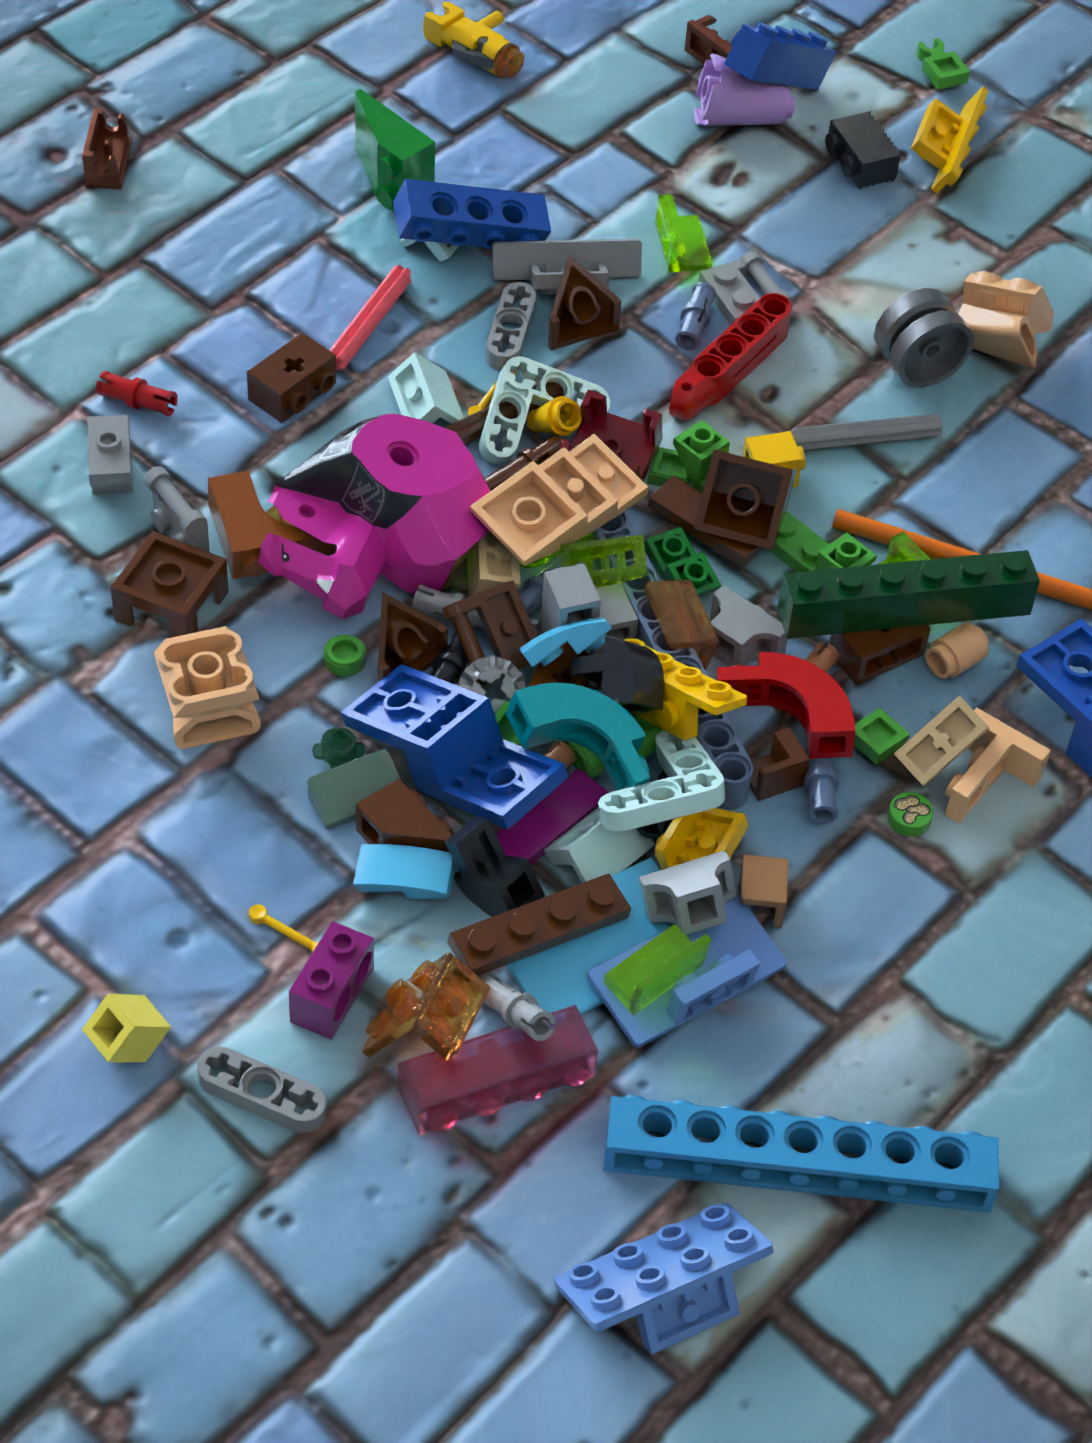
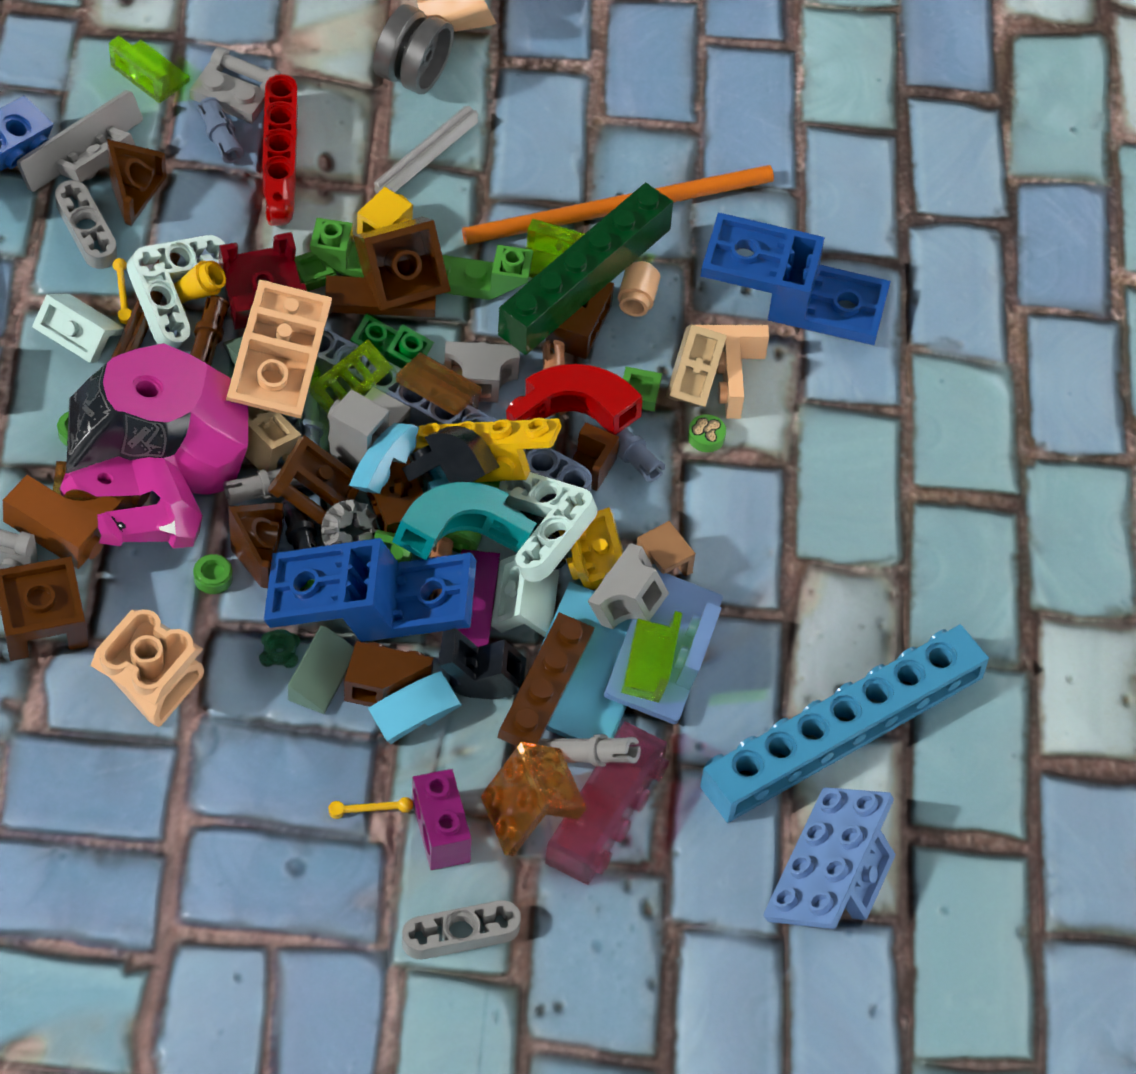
camera: 40 degrees left, 5 degrees up
light yellow brick [82,994,171,1063] -> none

